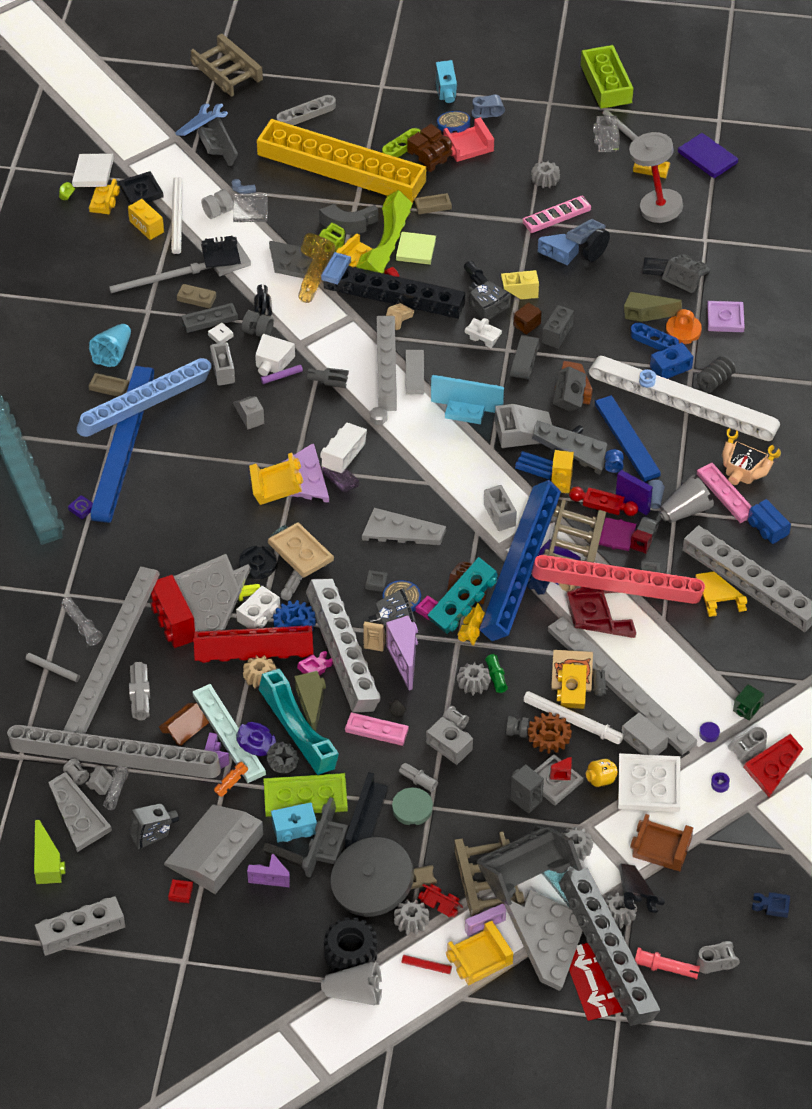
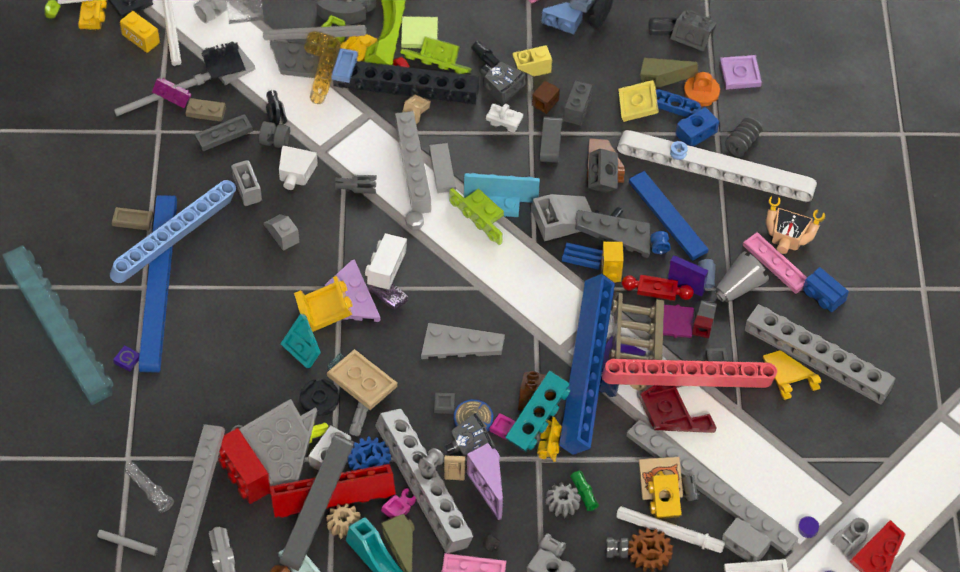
camera: 10 degrees left, 5 degrees up
medium azure cone [89,324,131,367] -> none
white tile [208,323,234,344] -> none
medium lavender piece [261,365,303,384] -> none
light grey brick [484,485,517,531] -> none
dark green brick [733,684,765,721] -> none
none -> magenta hinge [152,78,192,109]
none -> light grey axle [263,25,366,40]
none -> dark grey beam [279,434,354,571]
none -> teal wing [280,314,321,368]
none -> lime bracket [400,36,472,74]
none -> light grey bush [418,448,445,475]
none -> lime bracket [449,188,504,245]
none -> light yellow plate [619,80,659,122]

